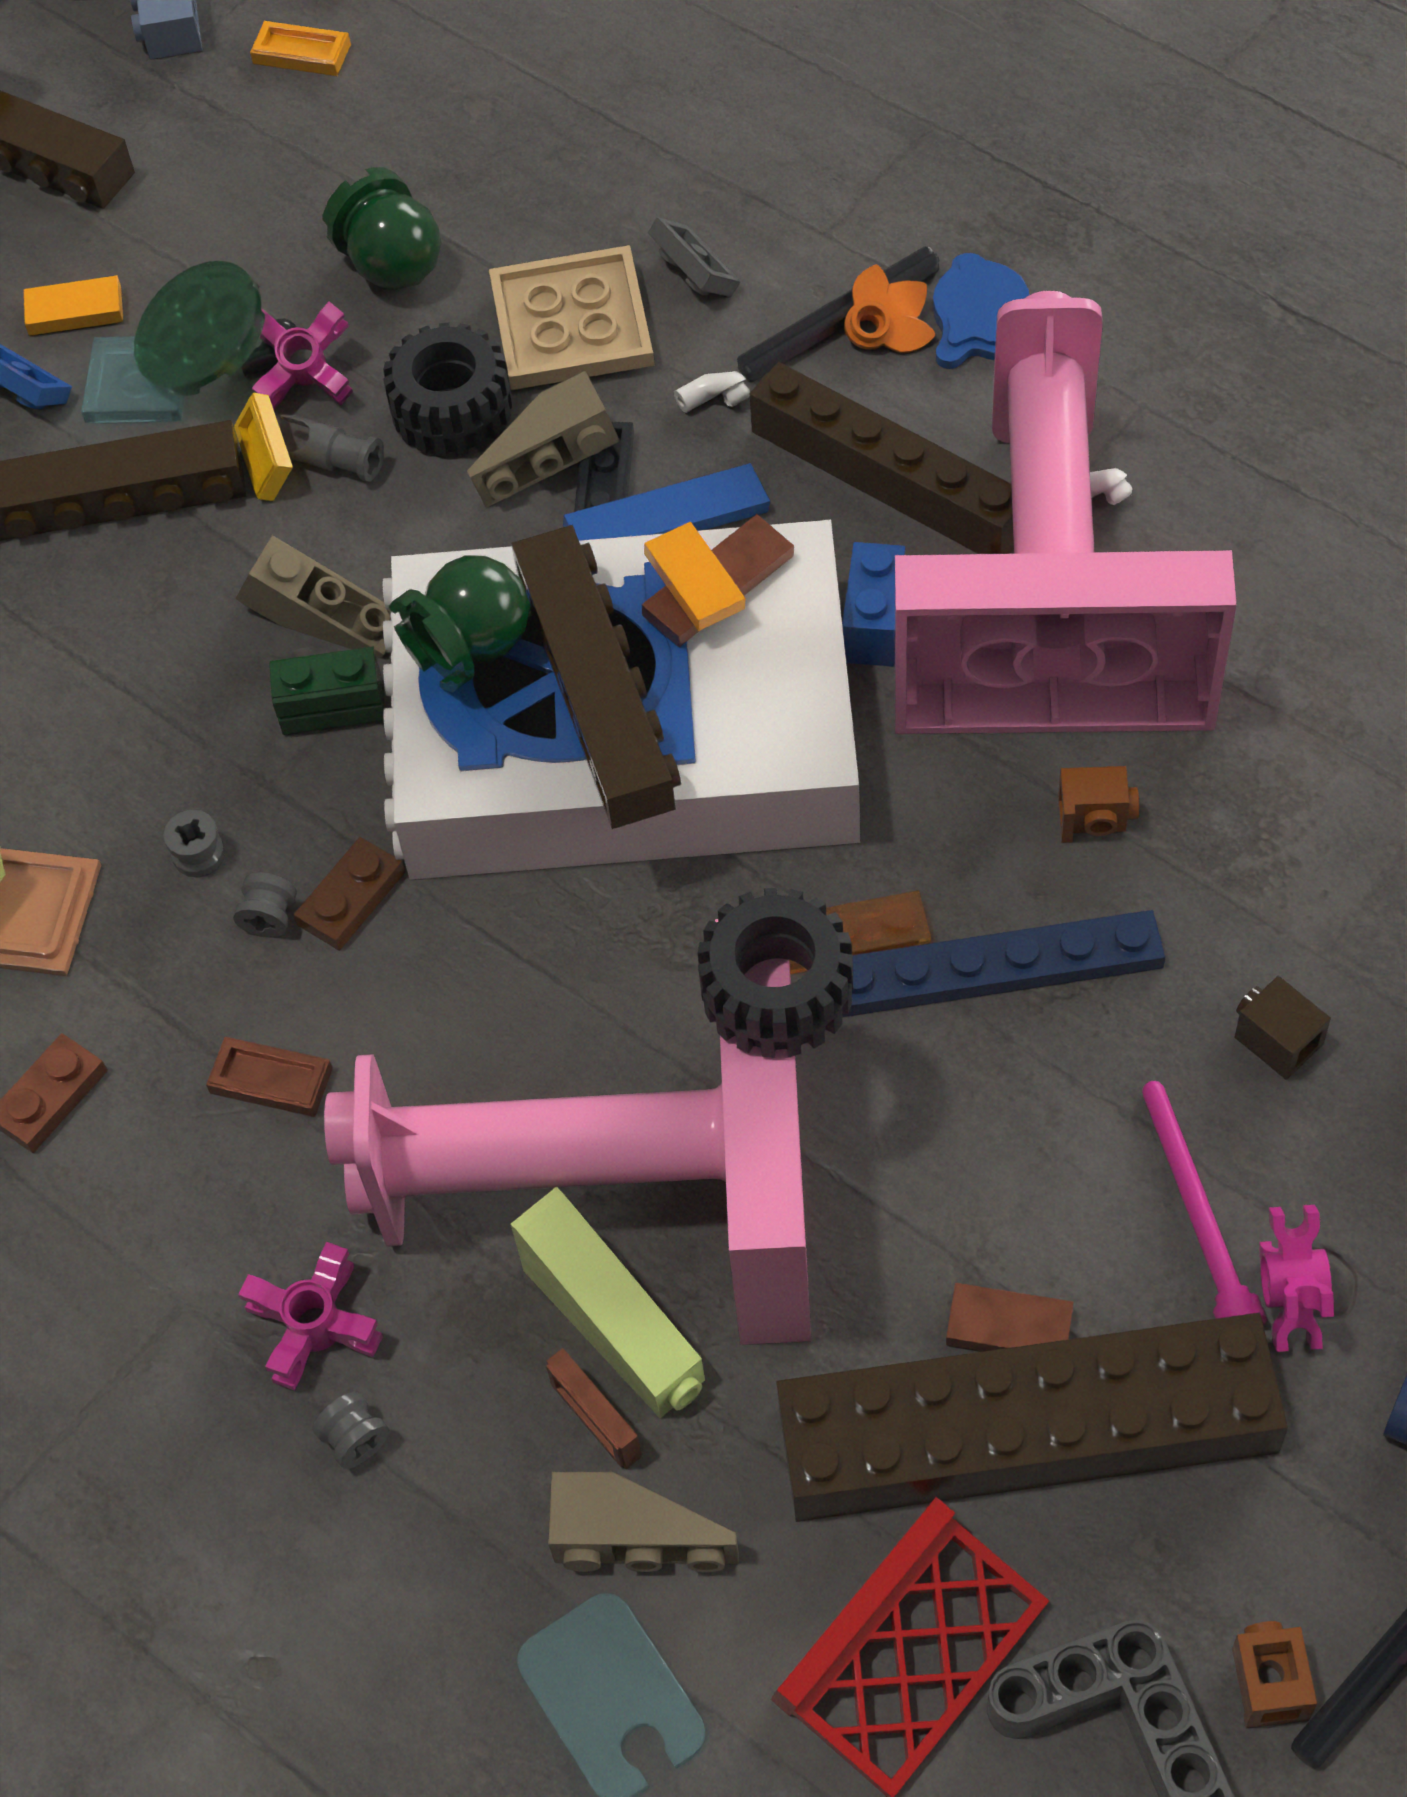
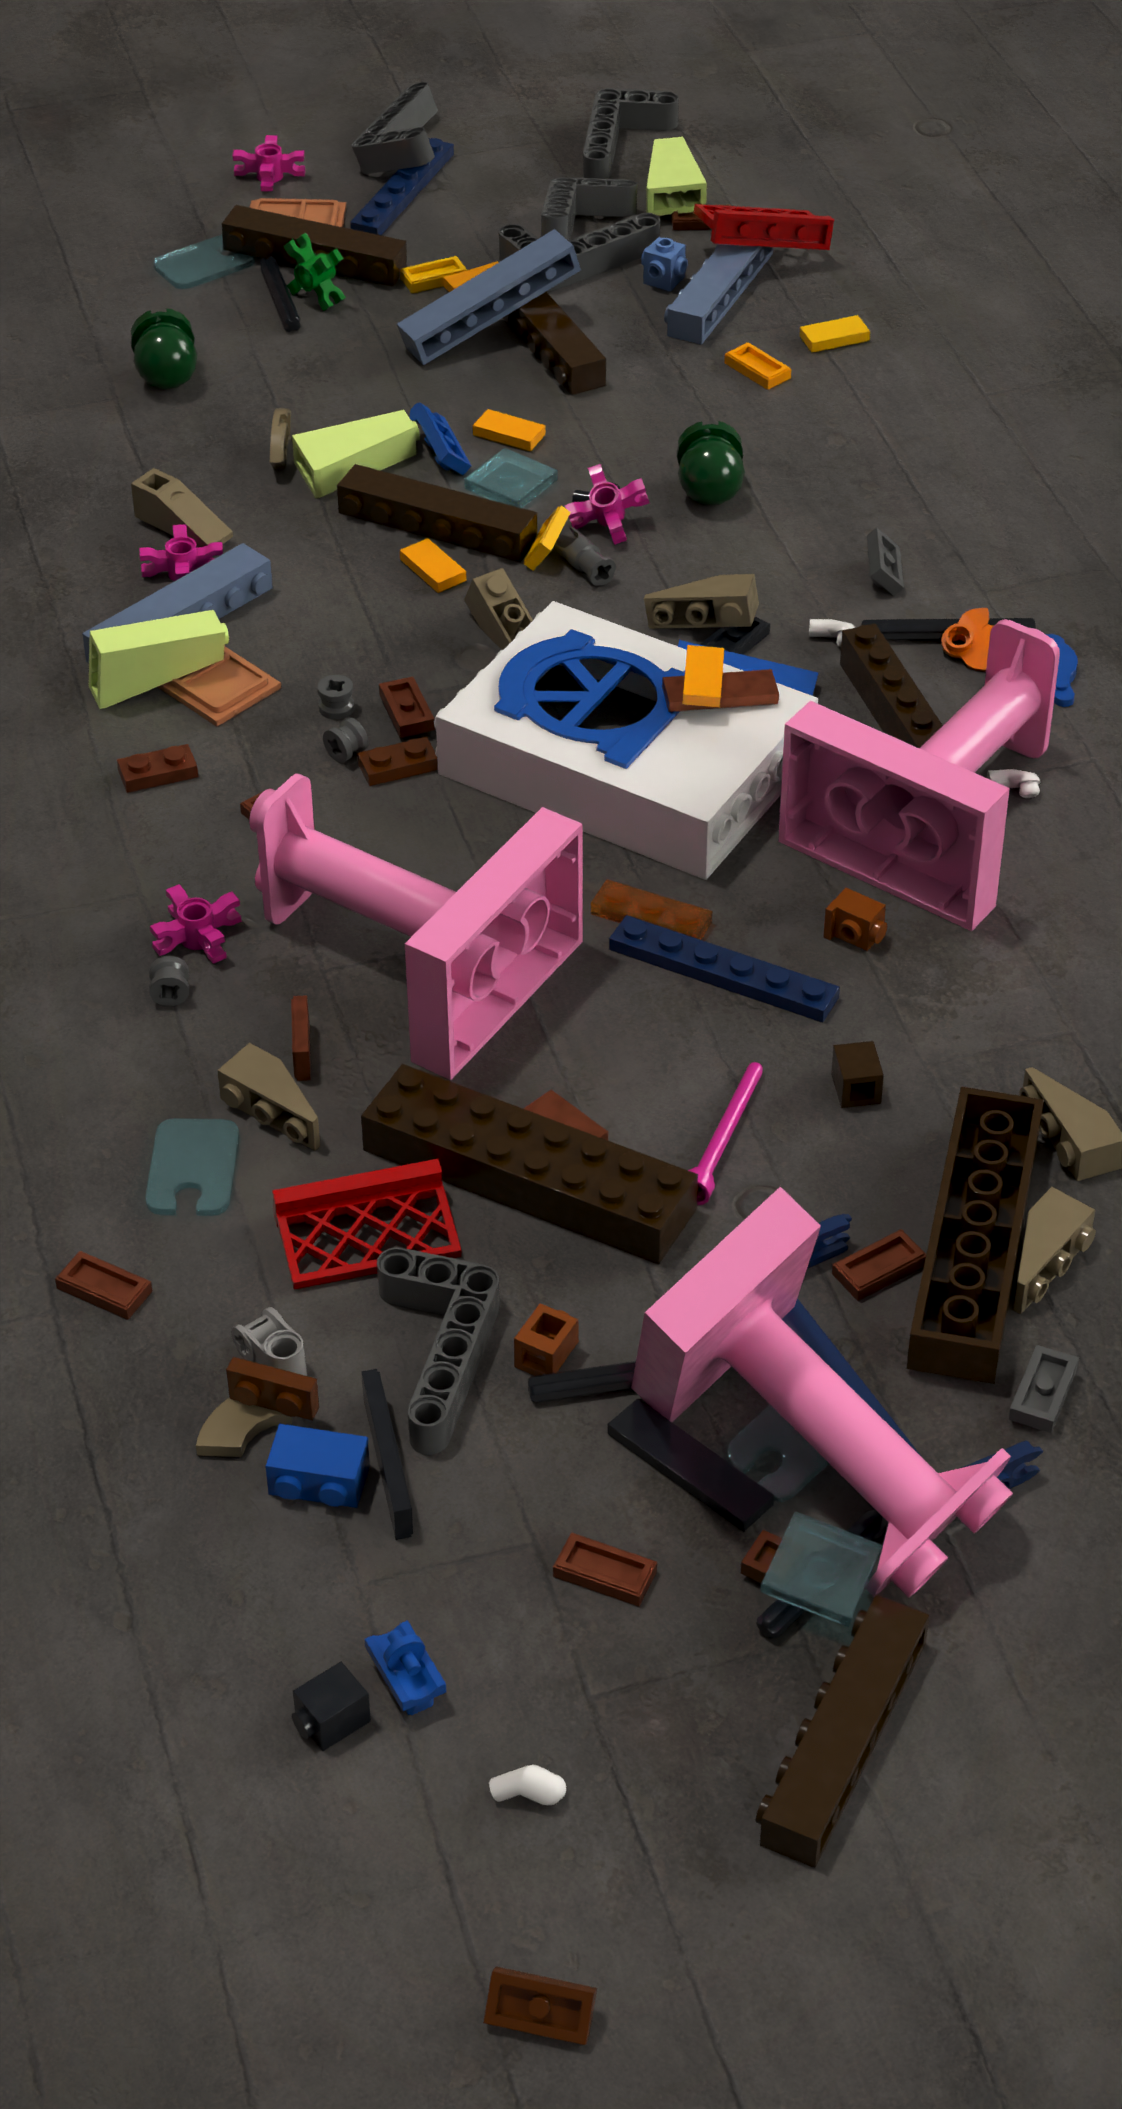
camera: 30 degrees right, 15 degrees down
clear green tile [134,261,265,396] -> none
dark green brick [269,646,385,735] -> none
black tyre [383,322,513,456] -> none
dark green tile [389,555,530,693] -> none
tan plate [489,245,655,390] -> none
dark brown brick [511,525,681,829] -> none
yellowish green slope [511,1186,705,1418] -> none
black tyre [697,888,853,1058] -> none
dark pink pin [1259,1204,1334,1352] -> none
none -> copper plate [379,676,435,738]
none -> light orange tile [400,538,467,593]

